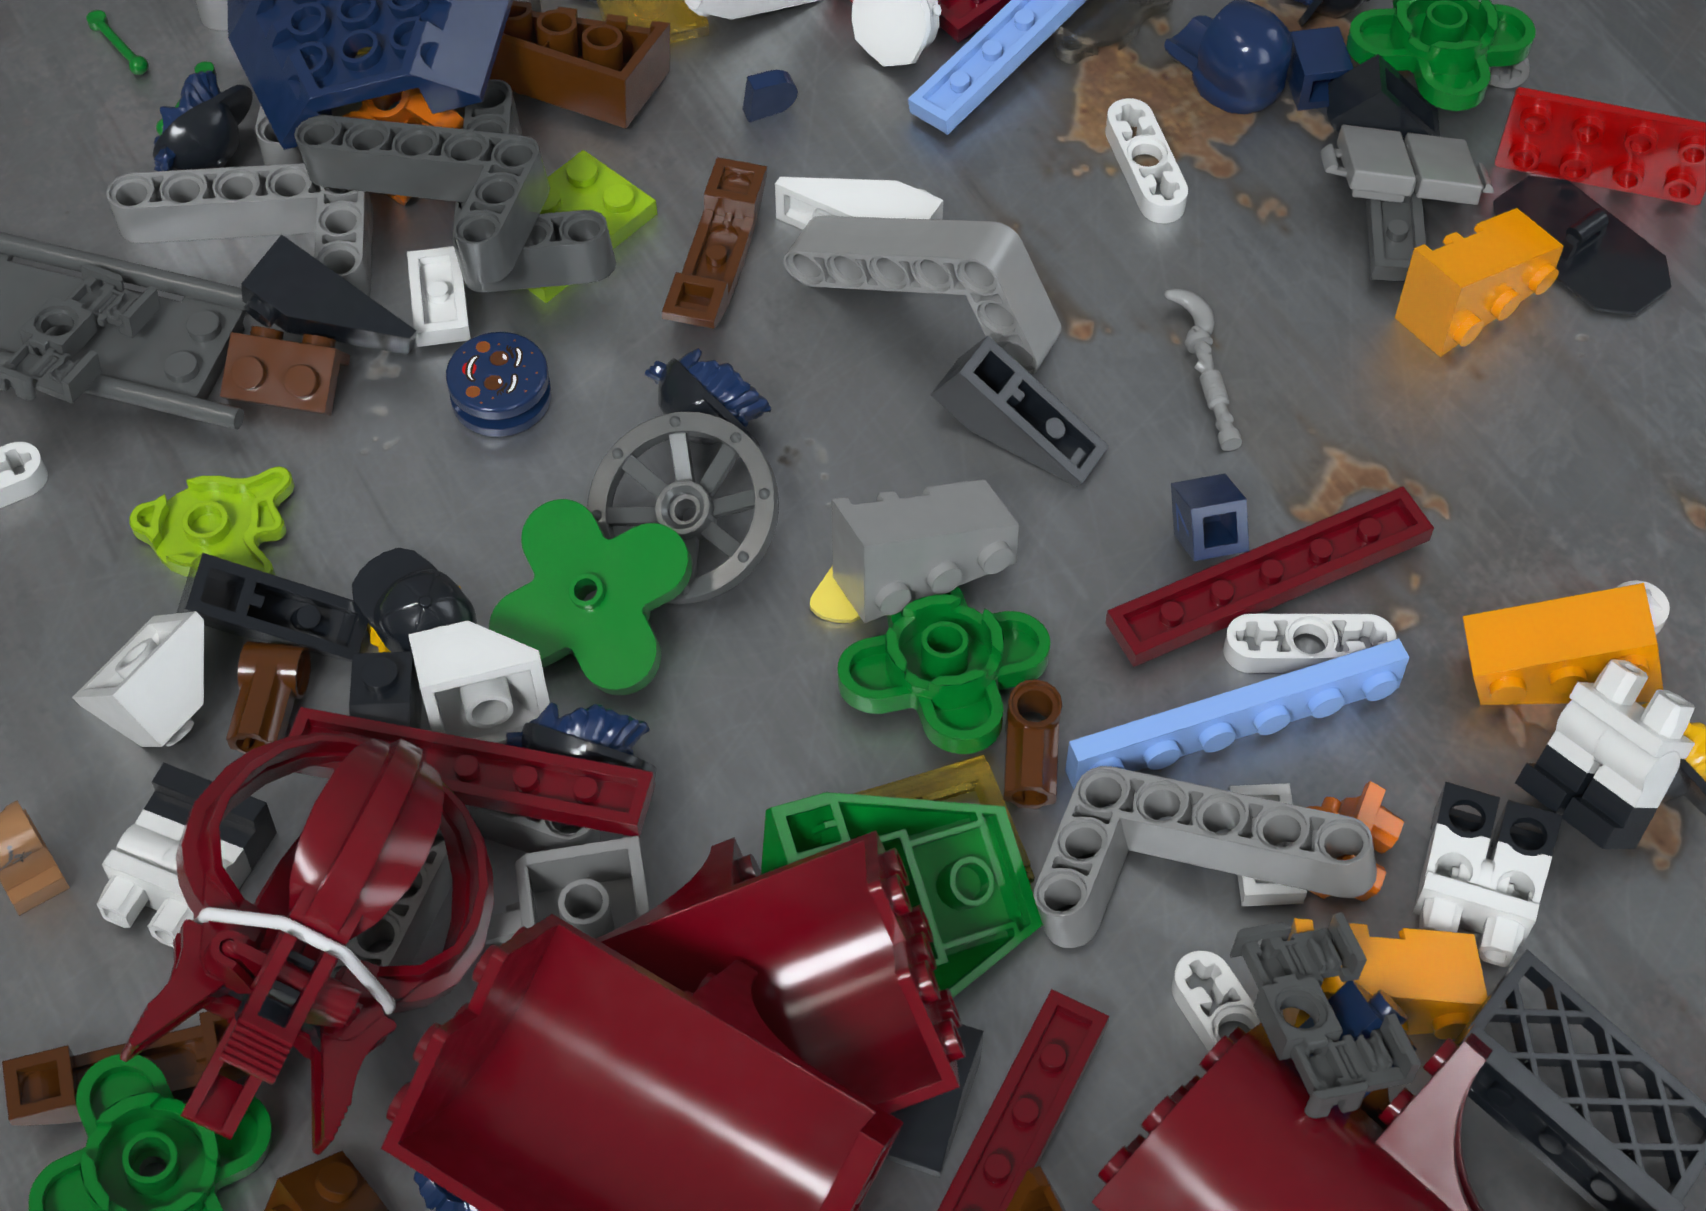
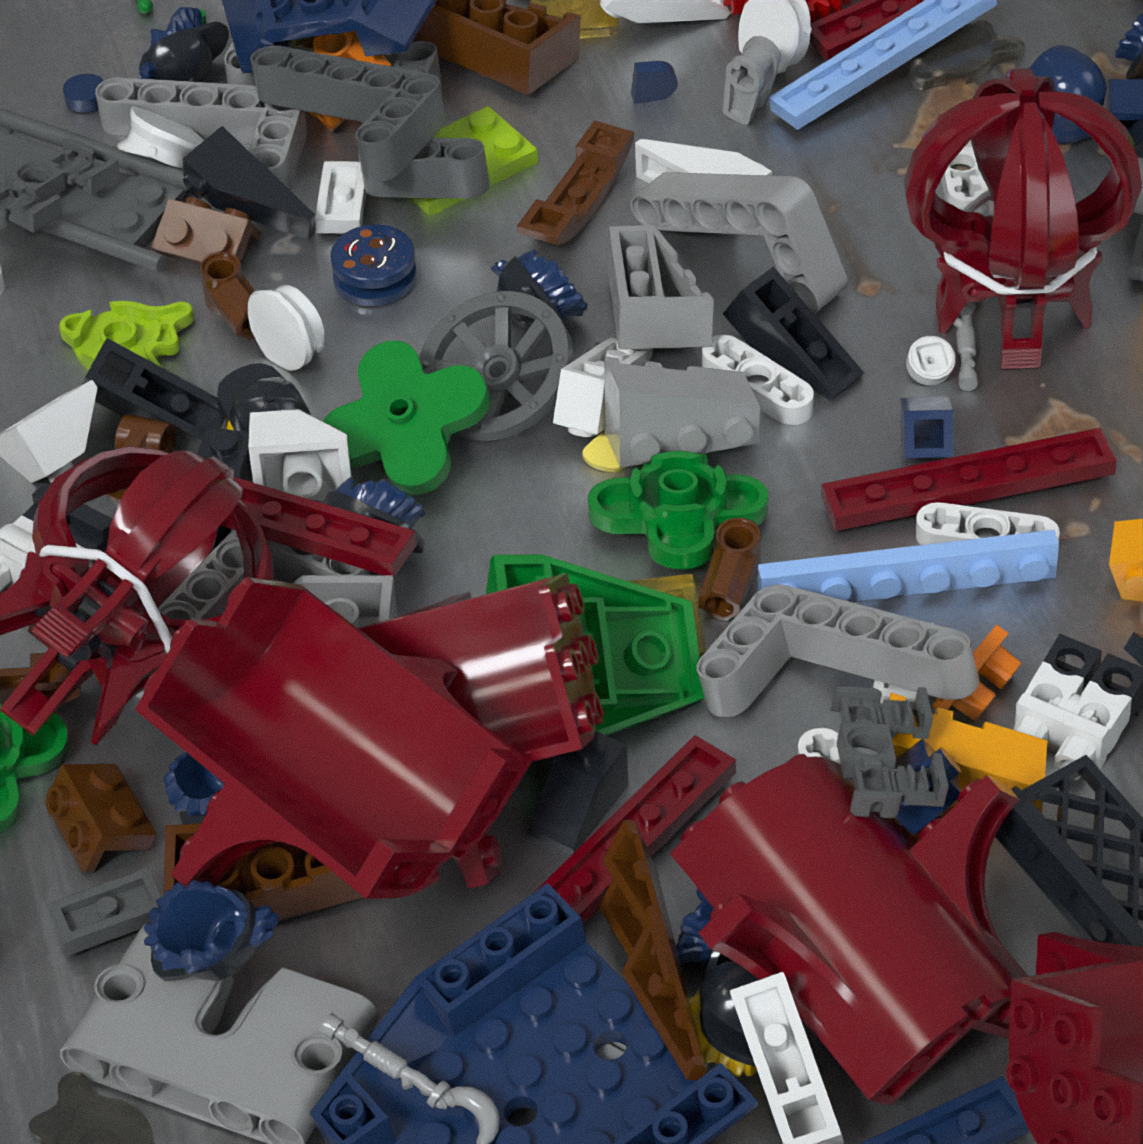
camera: 15 degrees right, 10 degrees down
none -> dark blue tile [63,74,104,113]
none -> white hat [117,106,204,169]
none -> reddish brown piece [200,252,255,340]
none -> white hat [248,285,325,371]
none -> white slope [553,337,653,437]
none -> light grey wedge [608,225,714,351]
none -> white beam [702,335,814,425]
none -> light grey piece [722,36,781,125]
none -> dark red piece [904,68,1142,370]
none -> white tile [906,336,955,386]

